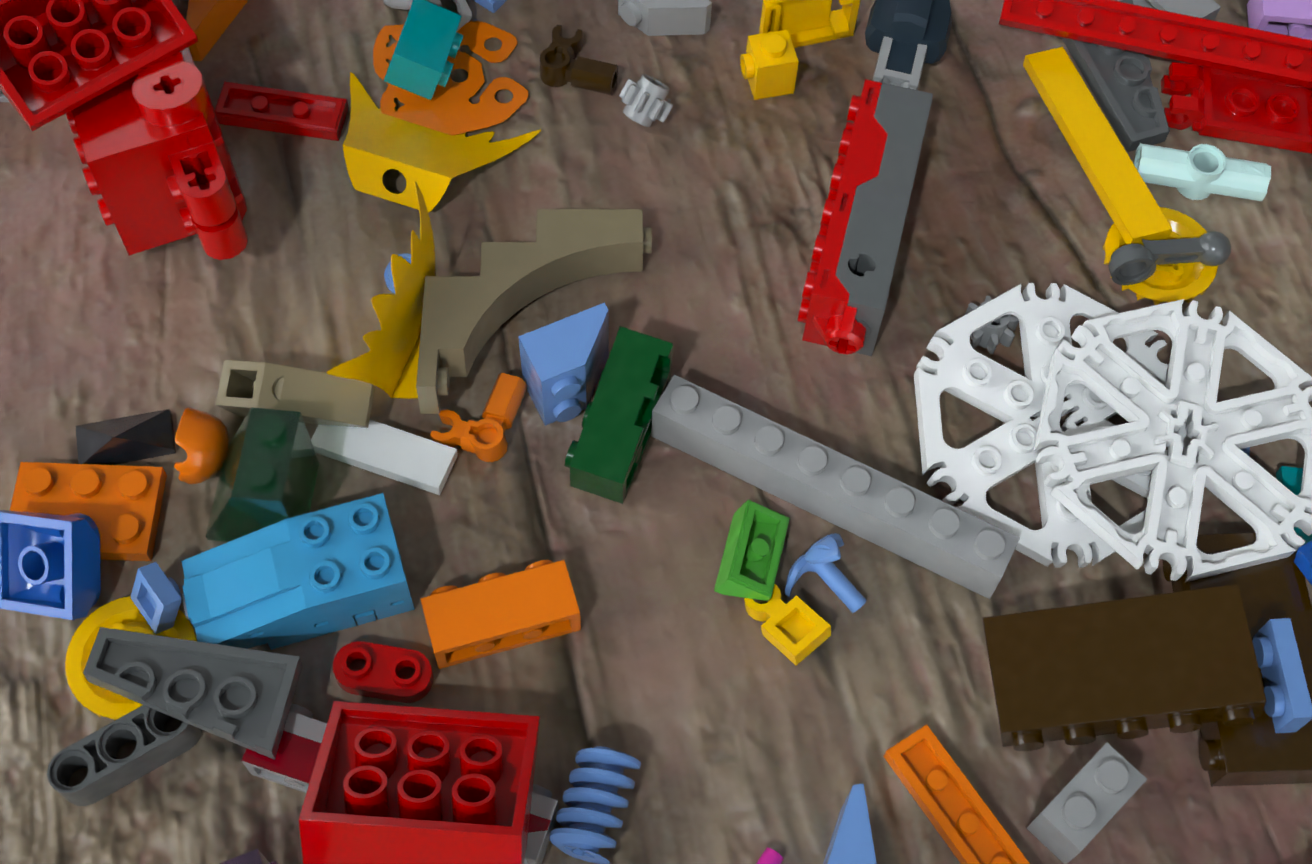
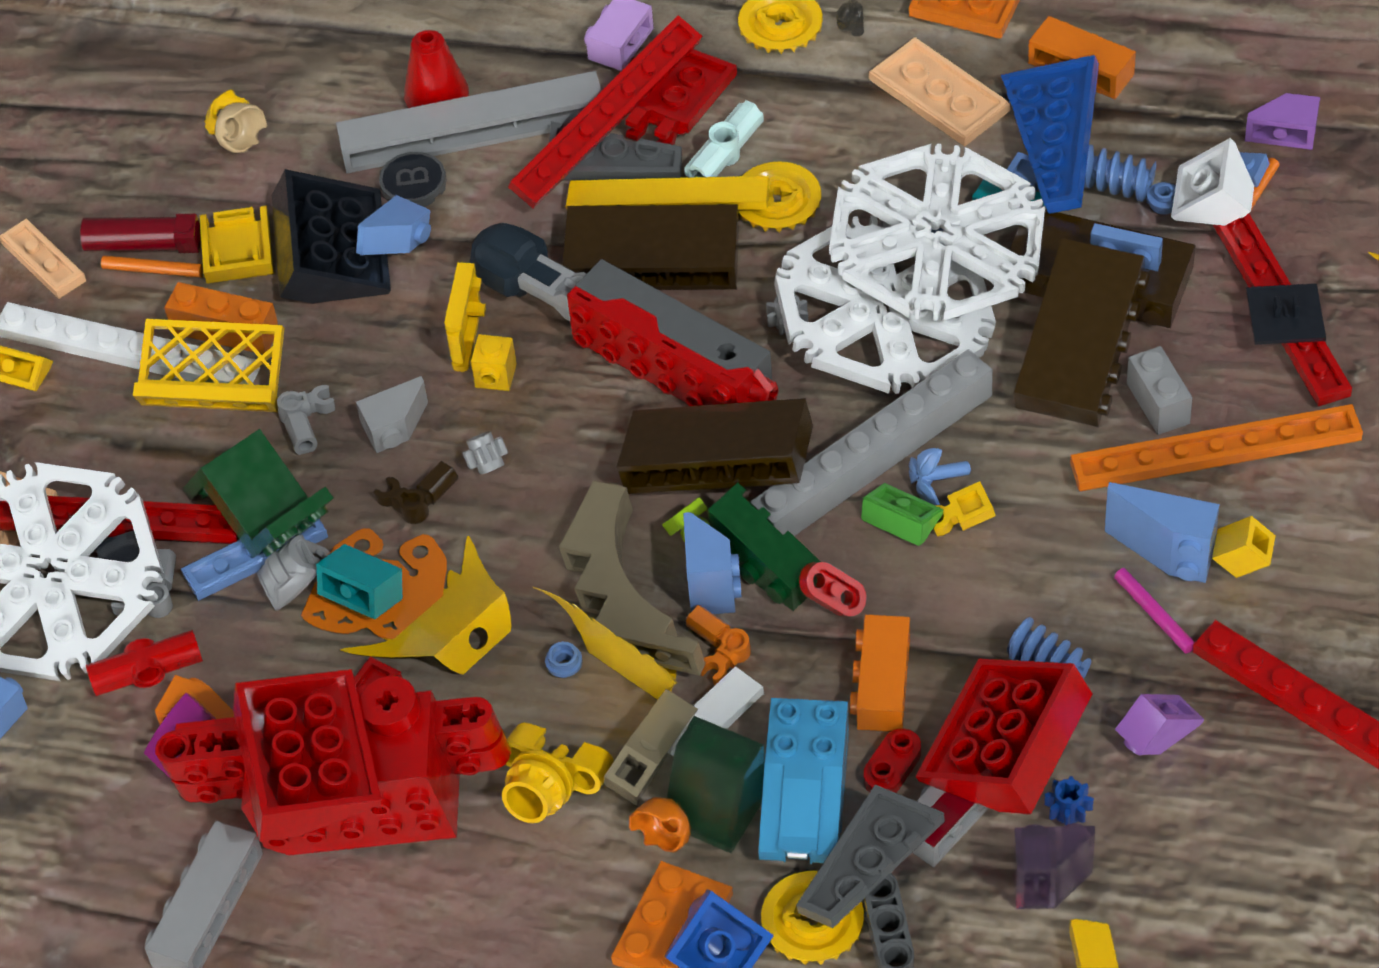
camera: 60 degrees left, 10 degrees down
black slope [76,409,176,465] -> none
medium blue plate [130,562,182,634] -> none
dark grey piece [1108,231,1231,285] -> none
none -> yellow beam [502,722,614,823]
none -> dark brown brick [563,204,739,290]
none -> dark brown brick [616,398,813,494]
none -> lime tile [662,497,709,542]
none -> red plate [799,562,867,616]

